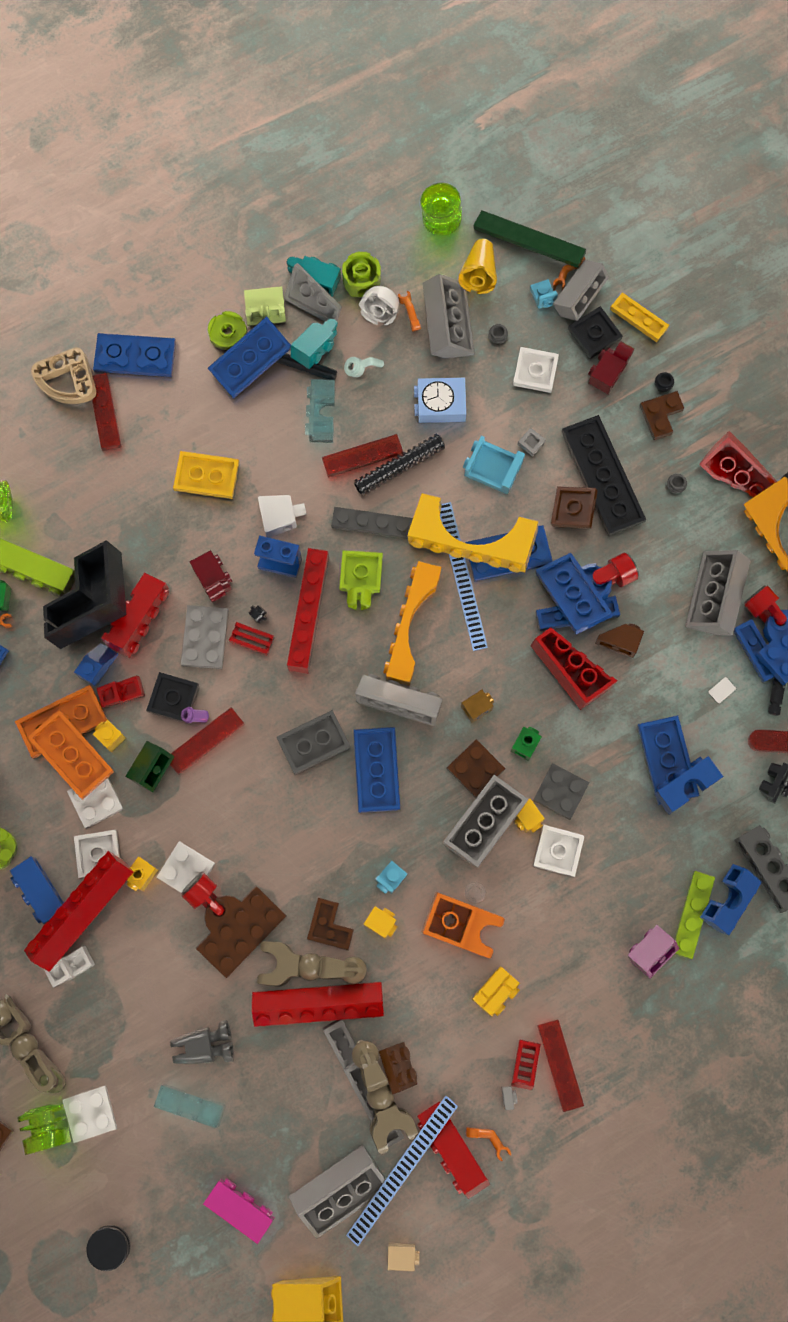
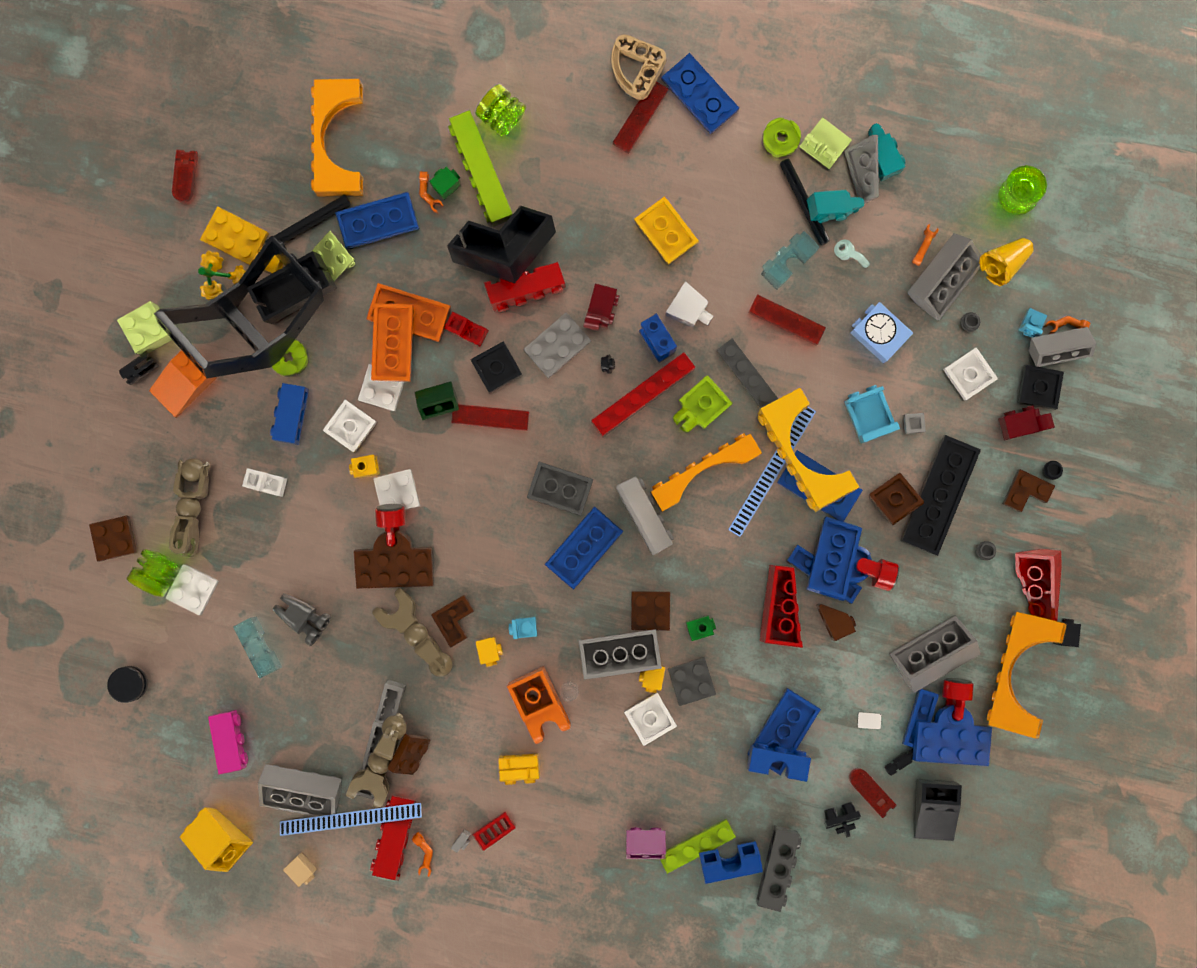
camera: 50 degrees right, 10 degrees up
red brick [24,850,134,972] -> none
blue slope [74,643,118,688] -> none
yellow brick [93,720,126,753] -> none
medium lavender pin [181,707,209,723] -> none
blue piece [208,316,291,399] -> none
red tile [229,622,274,655] -> none
red brick [252,982,384,1027] -> none
lime brick [342,251,381,297] -> none
black piece [354,433,445,496] -> none
white cylinder [359,286,399,325] -> none
pearl gold brick [461,689,494,723] -> none
dark green tile [473,210,586,268] -> none
clear red plate [537,1019,584,1112] -> none
yellow plate [610,292,669,342] -> none

